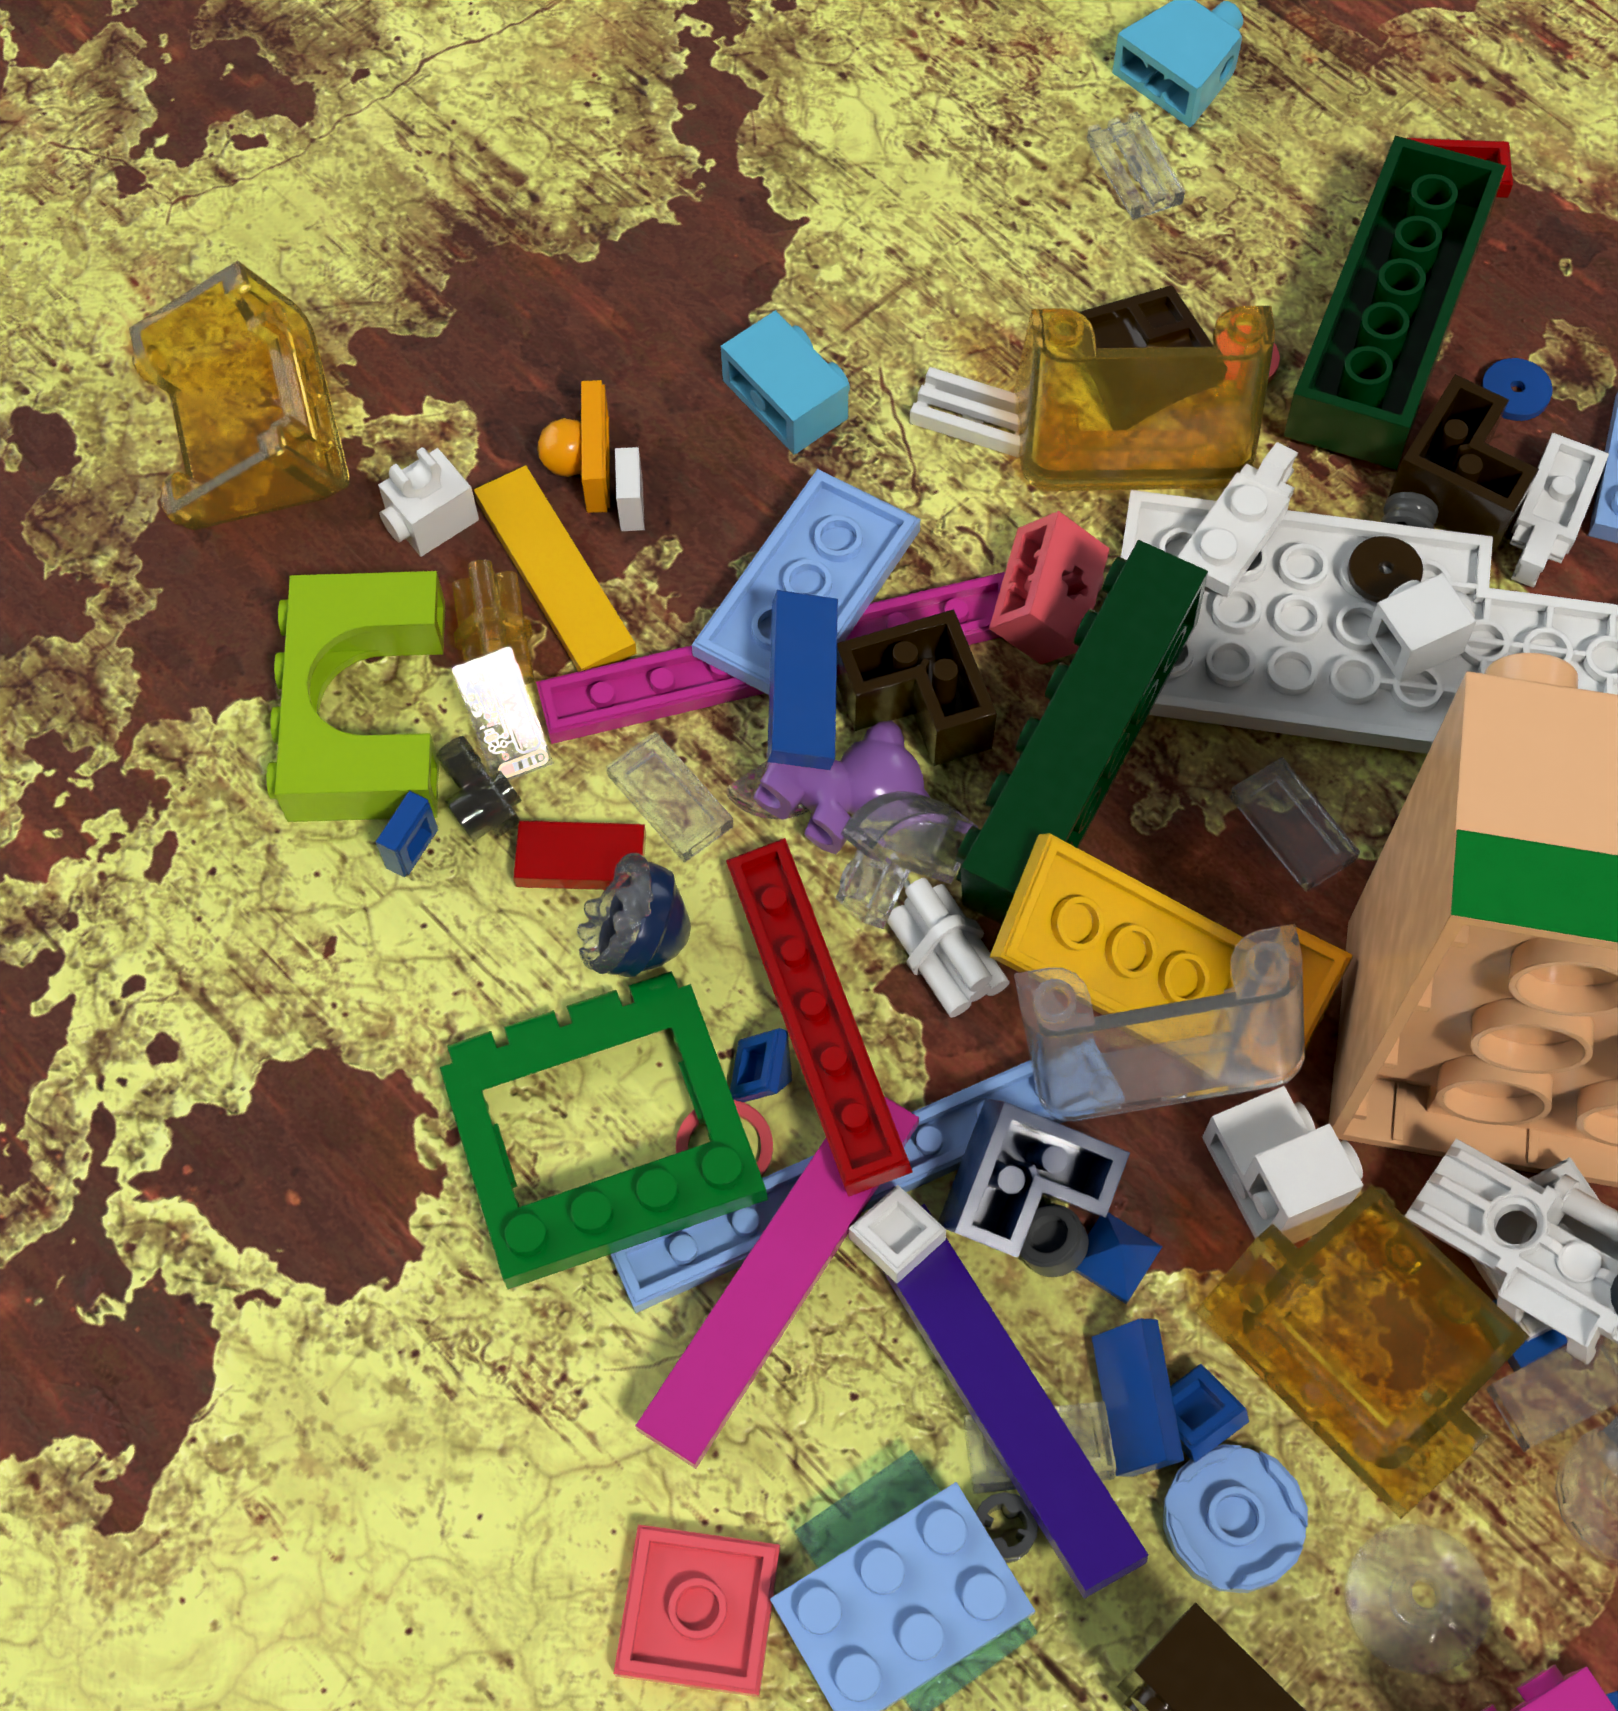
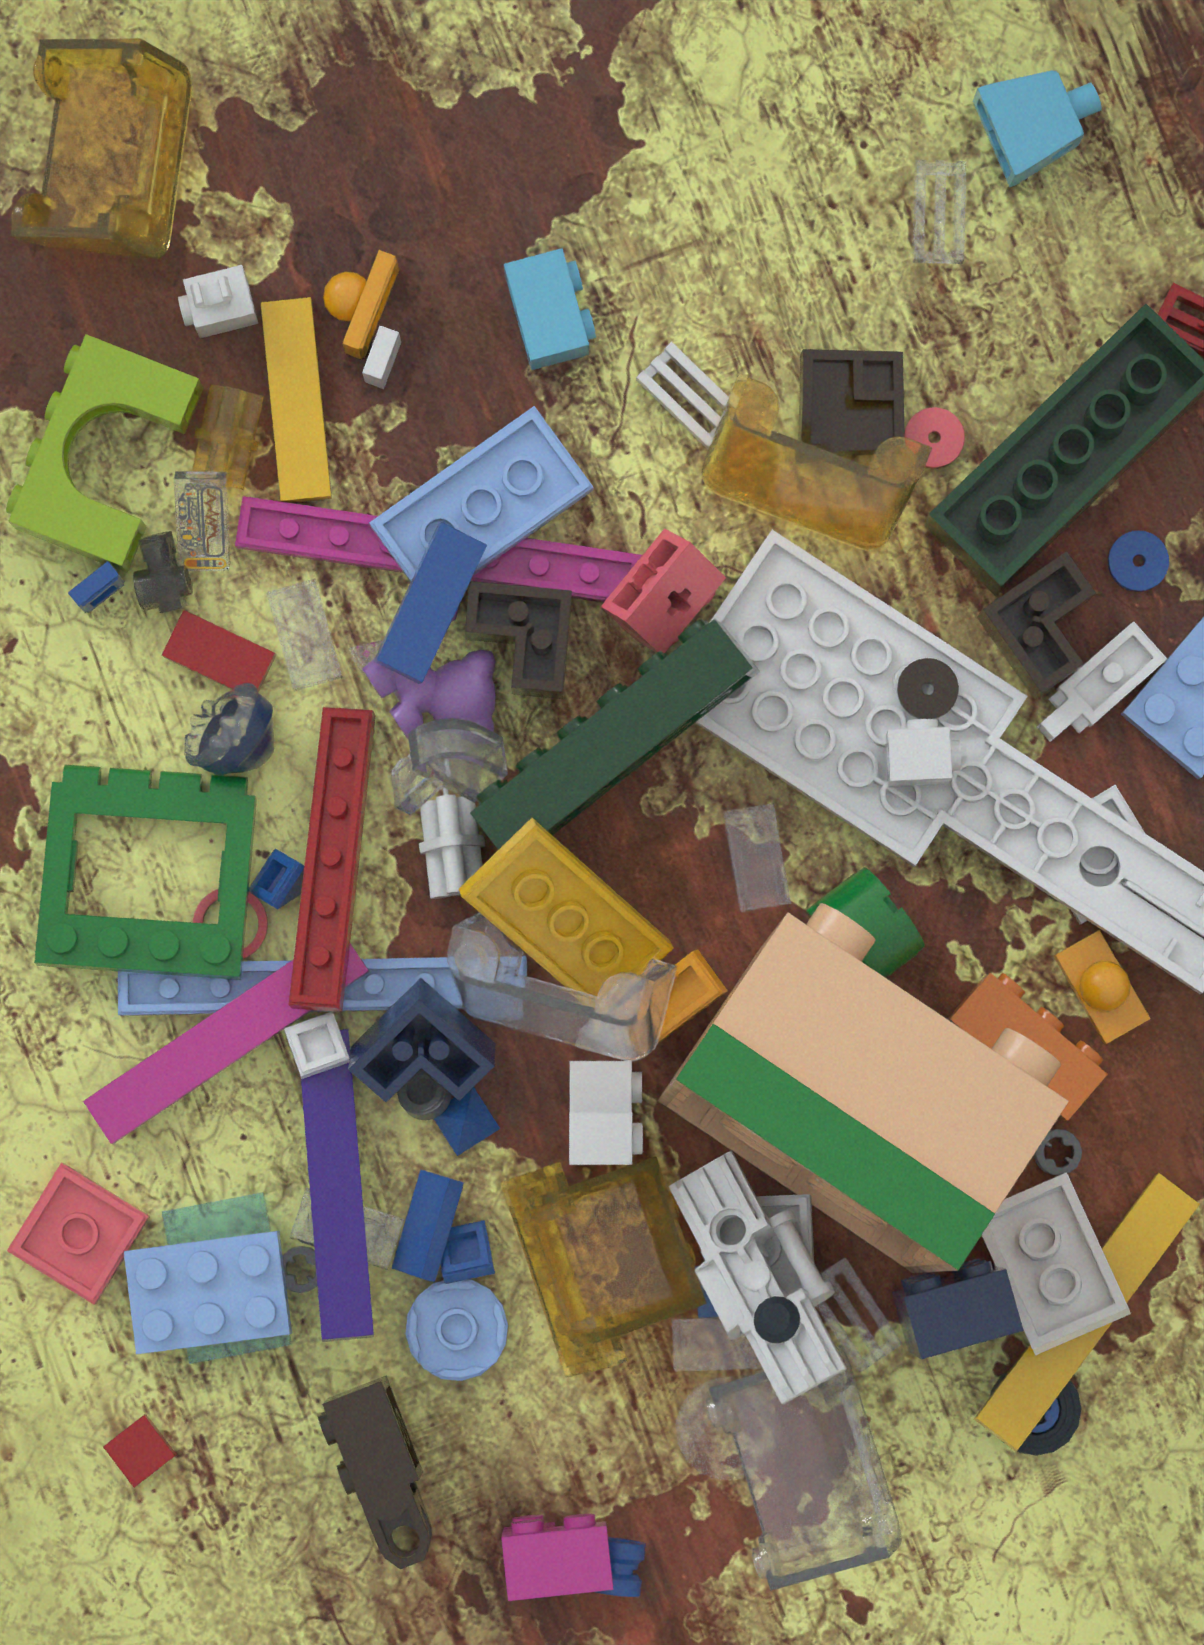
camera: 20 degrees right, 20 degrees up
white hinge [1177,442,1298,598] -> none
clear dish [1345,1524,1491,1675] -> none
dark grey bush [1380,492,1439,529] -> none

